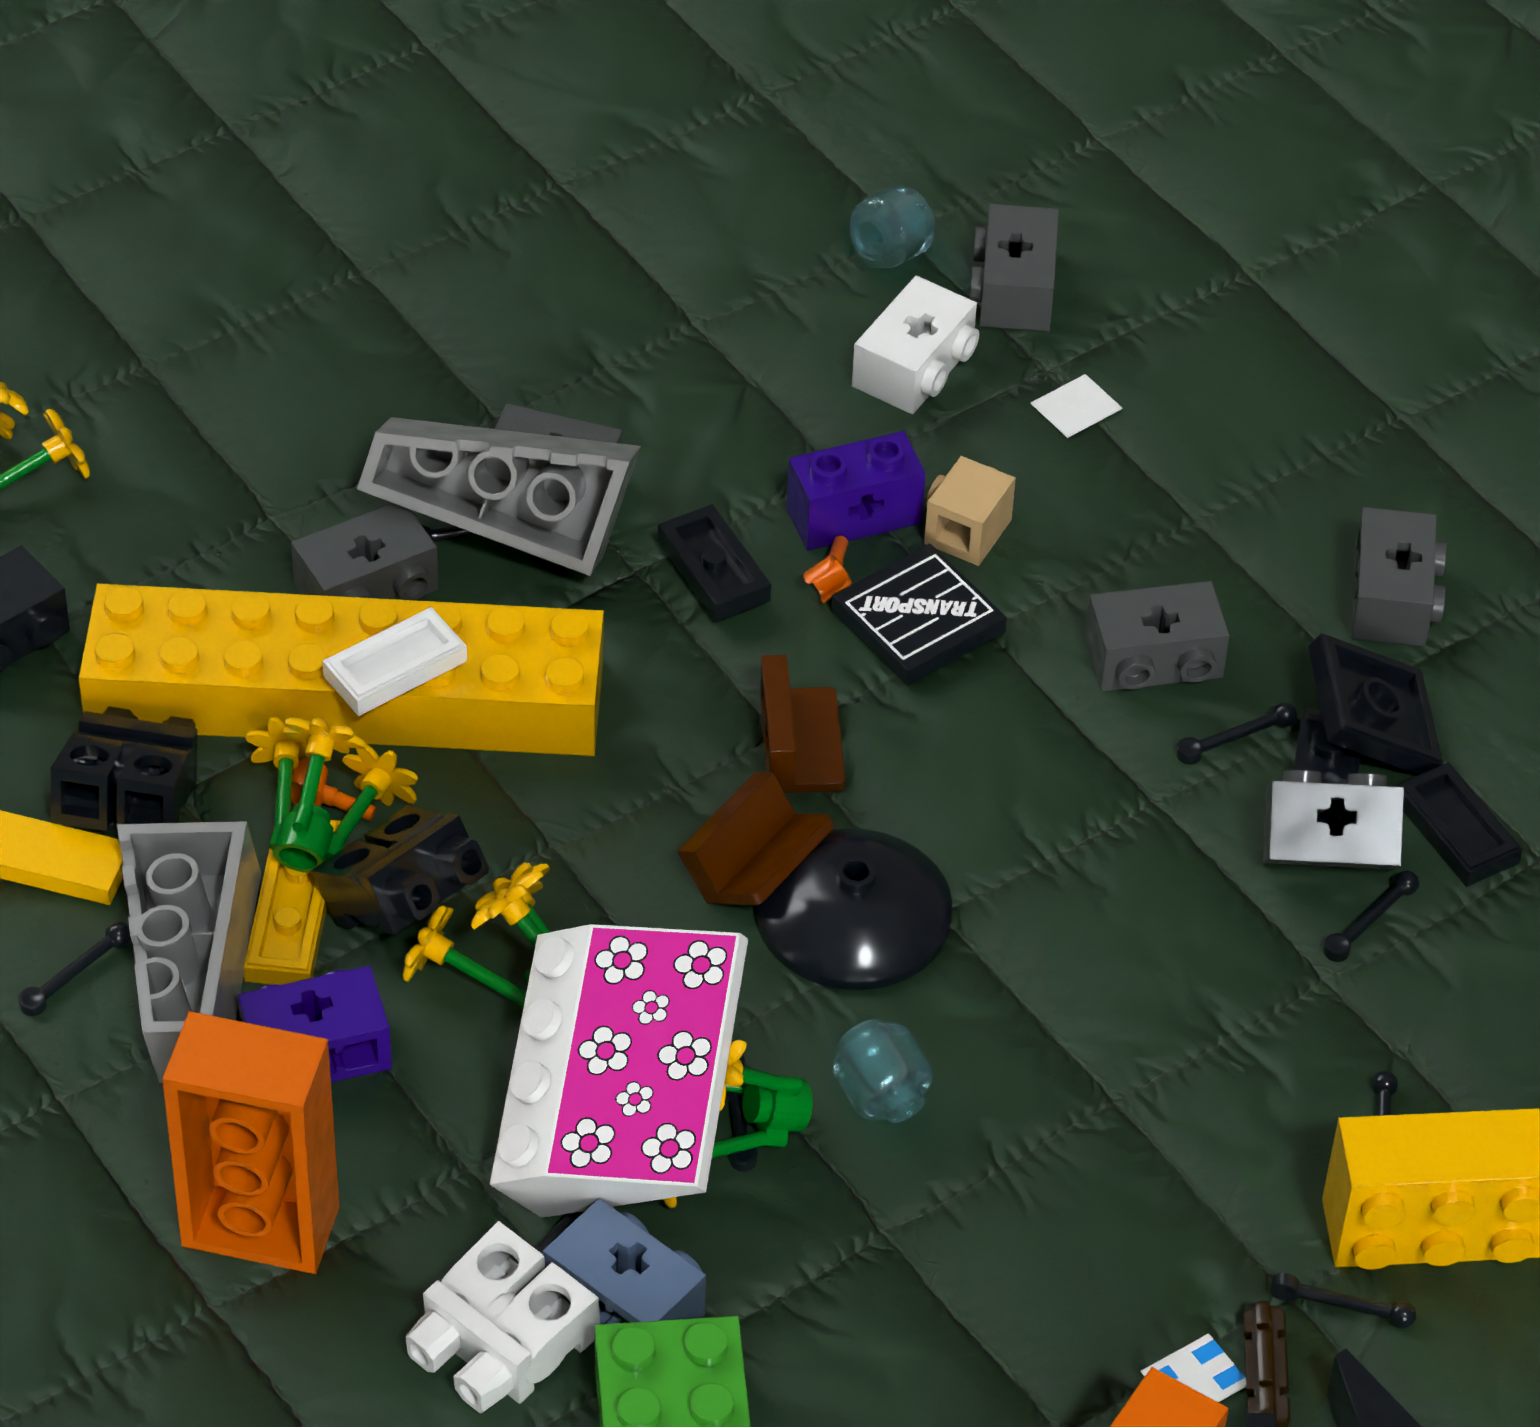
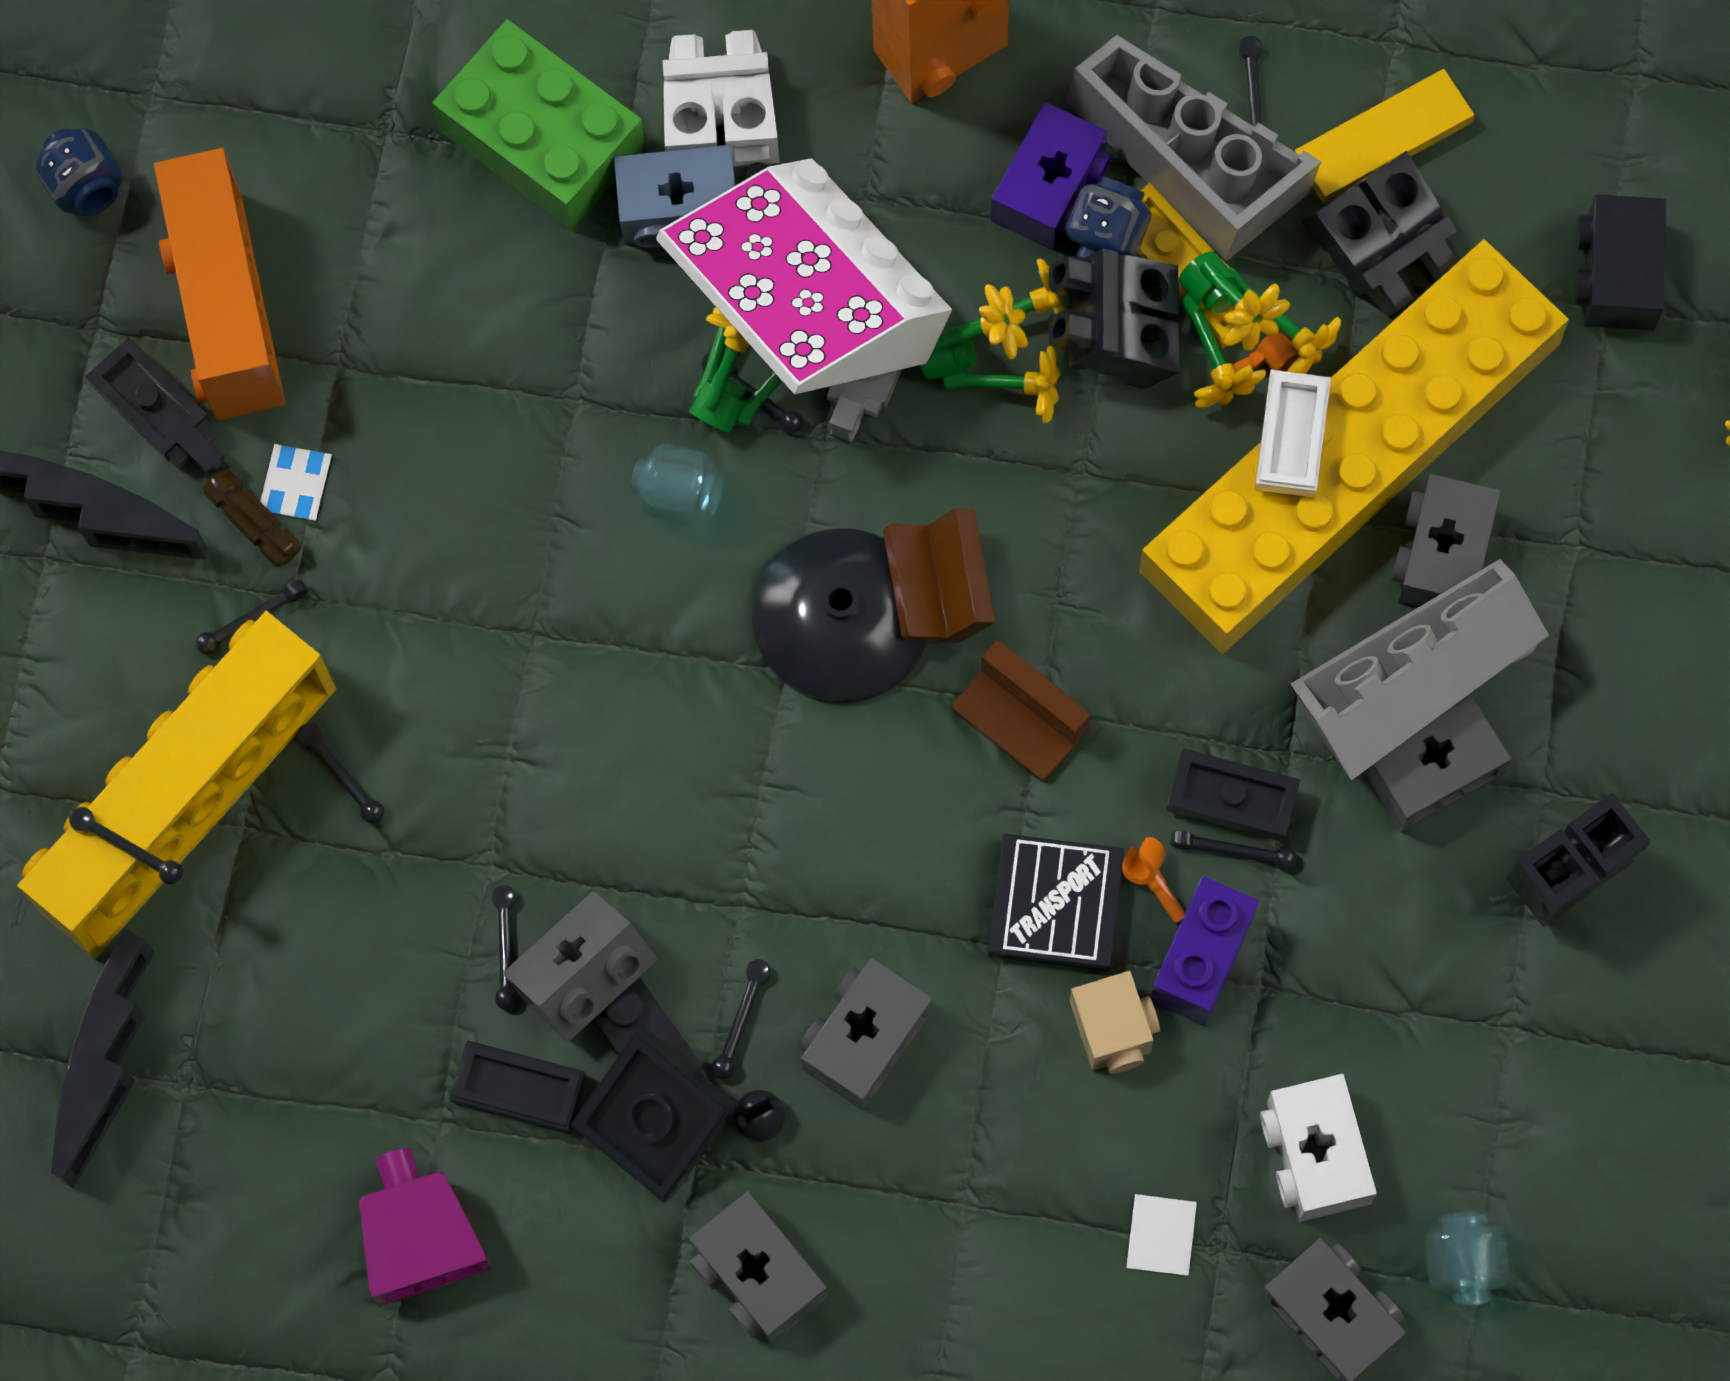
camera: 140 degrees right, 25 degrees up
none -> black hinge [734,1090,785,1142]
none -> dark blue head [1065,176,1152,258]
none -> black hinge [1170,831,1297,871]
none -> black hips [1506,793,1651,928]

